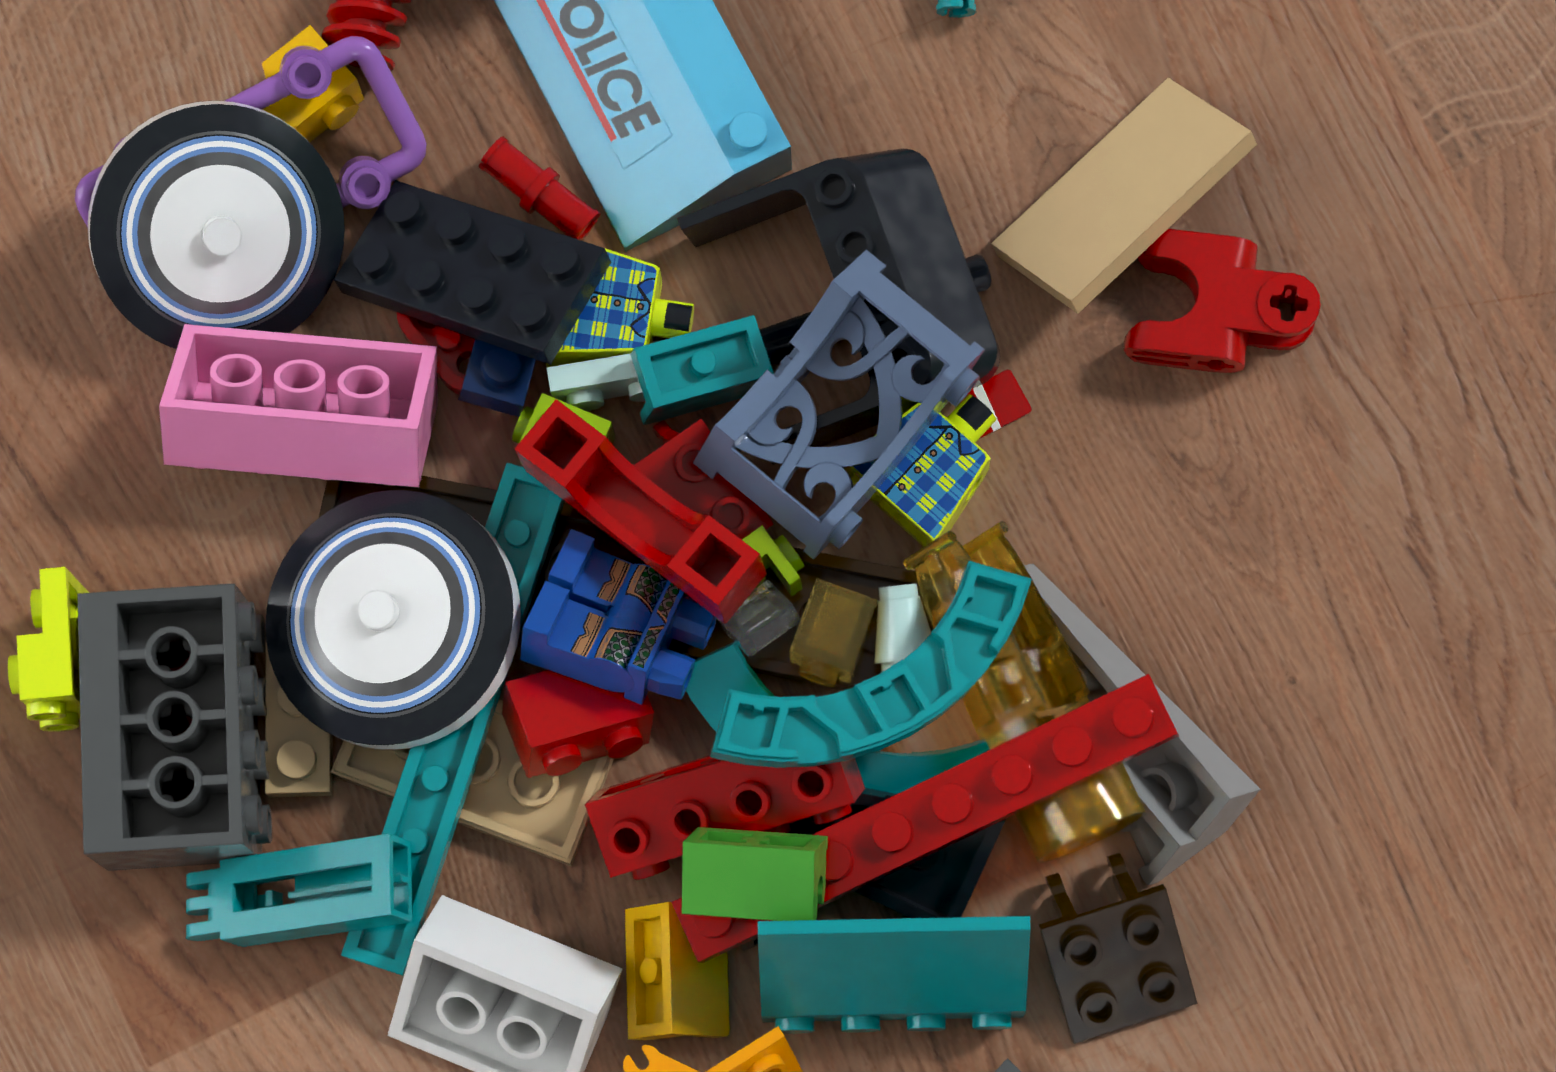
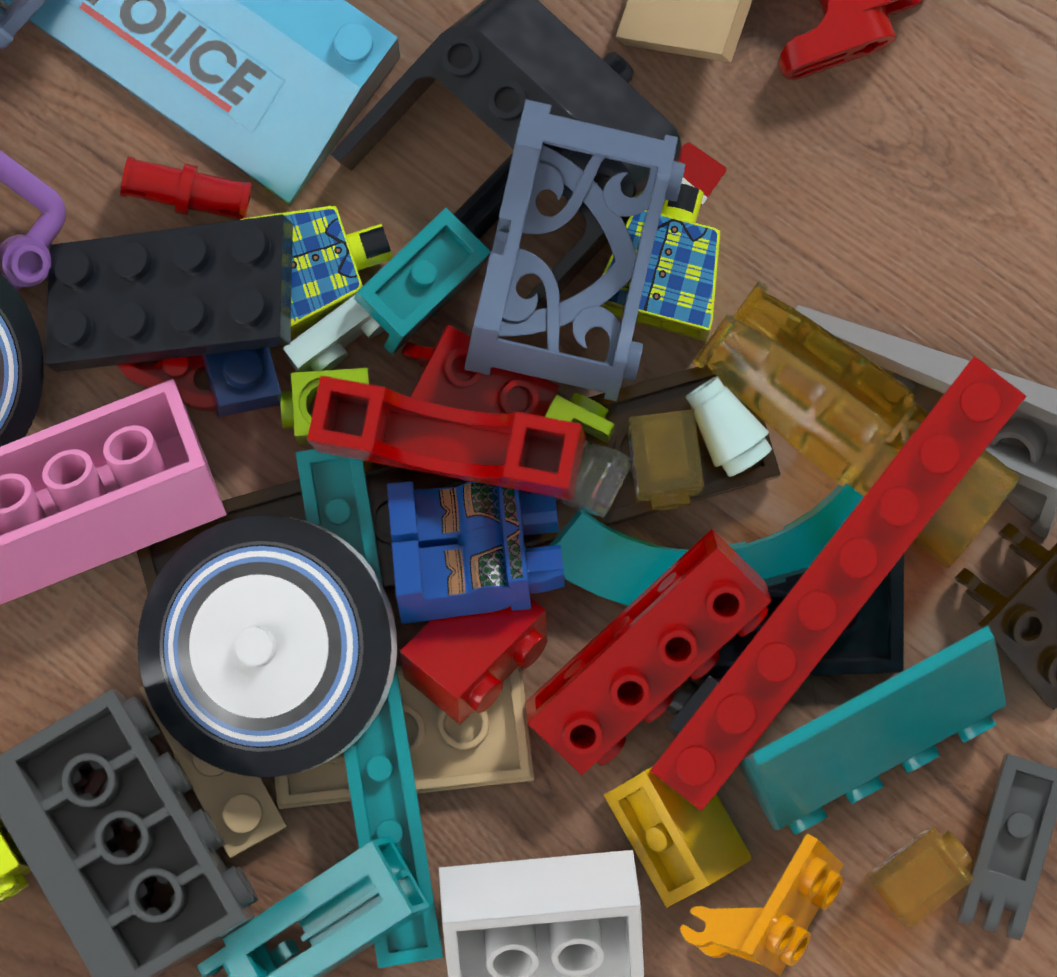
camera: 35 degrees left, 5 degrees up
bright green hinge [682,827,828,921] -> none
teal tile [710,561,1032,768] -> none

